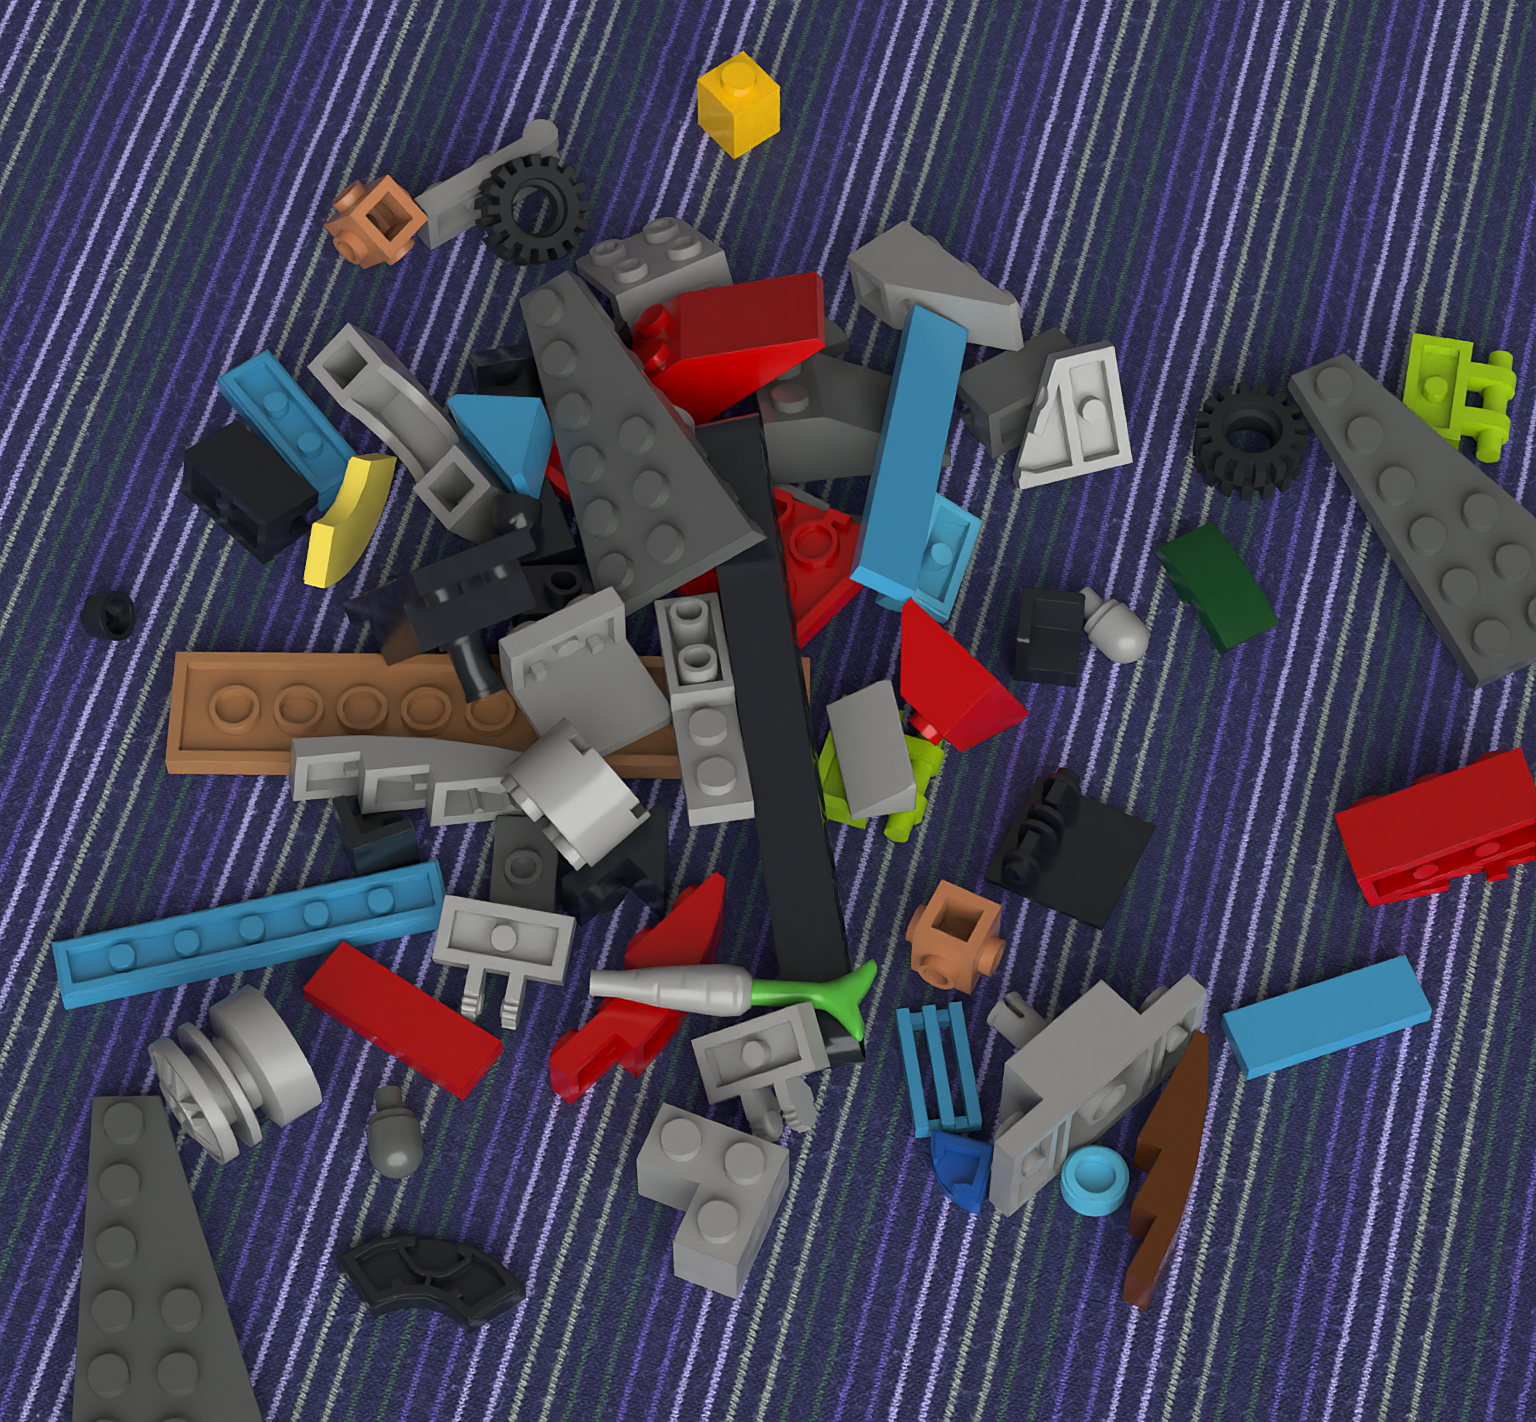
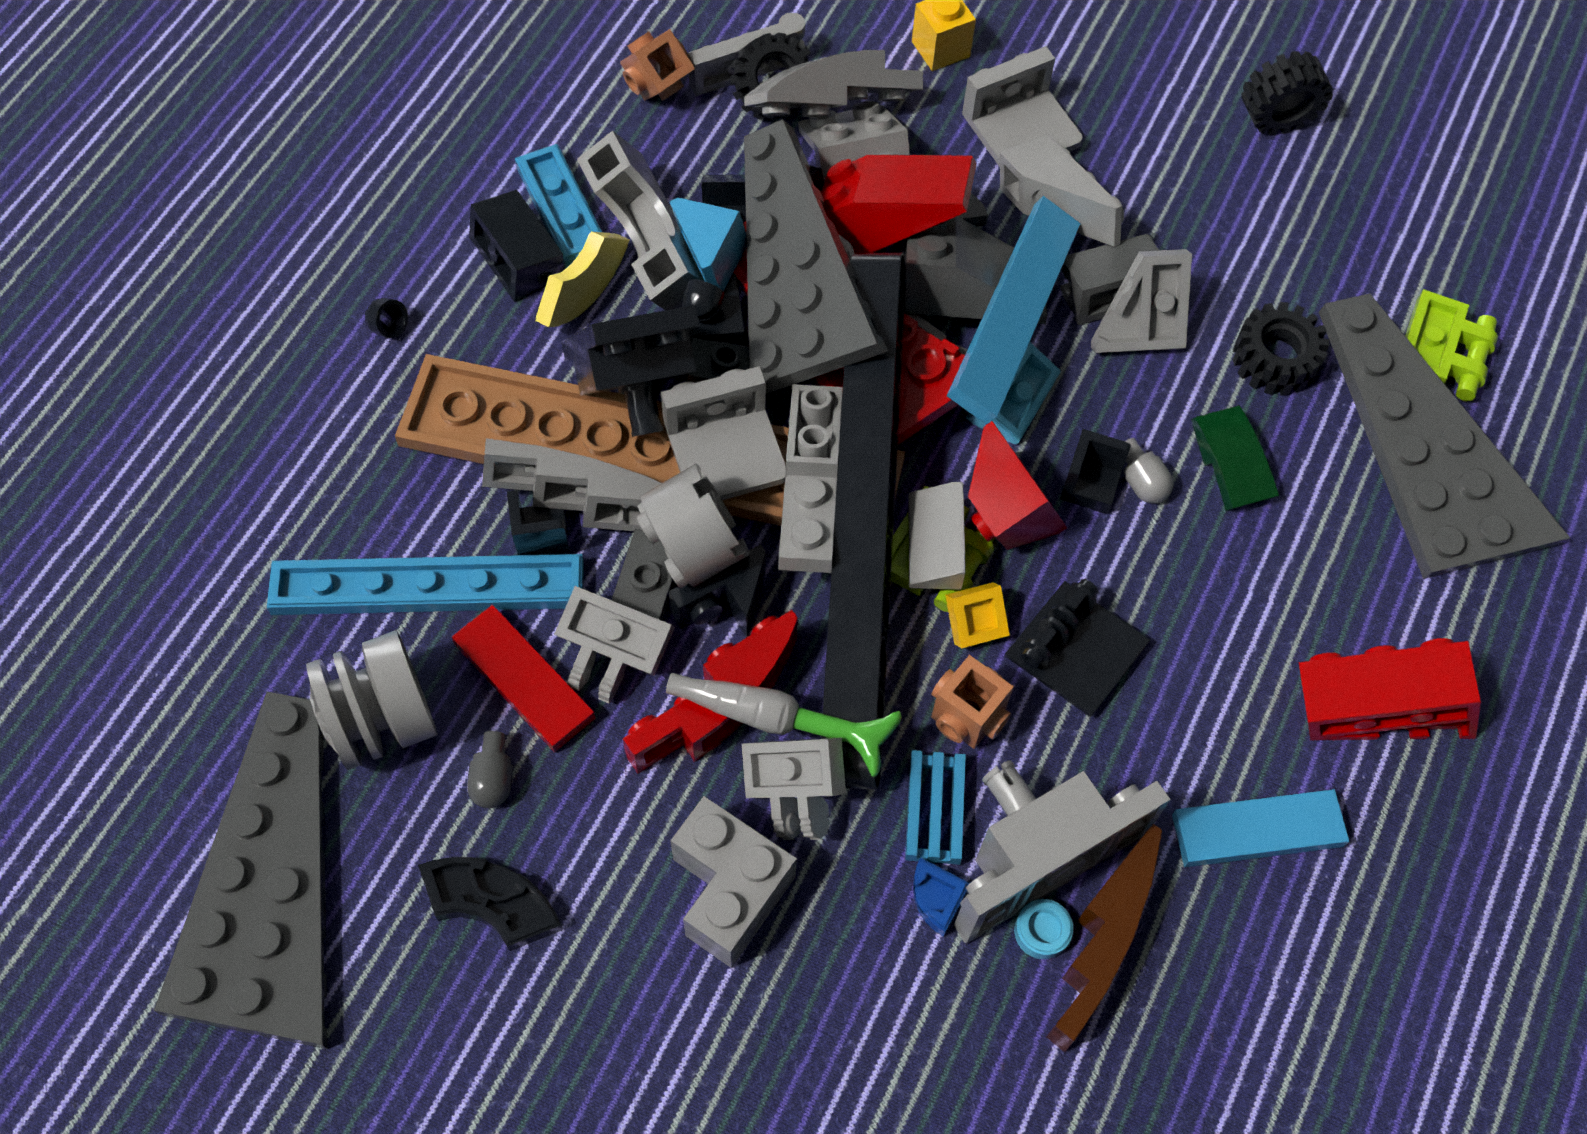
camera: 10 degrees right, 5 degrees up
none -> light grey slope [744,50,923,117]
none -> yellow plate [945,582,1010,649]
none -> light grey bracket [962,46,1082,167]
none -> black tyre [1241,51,1333,135]

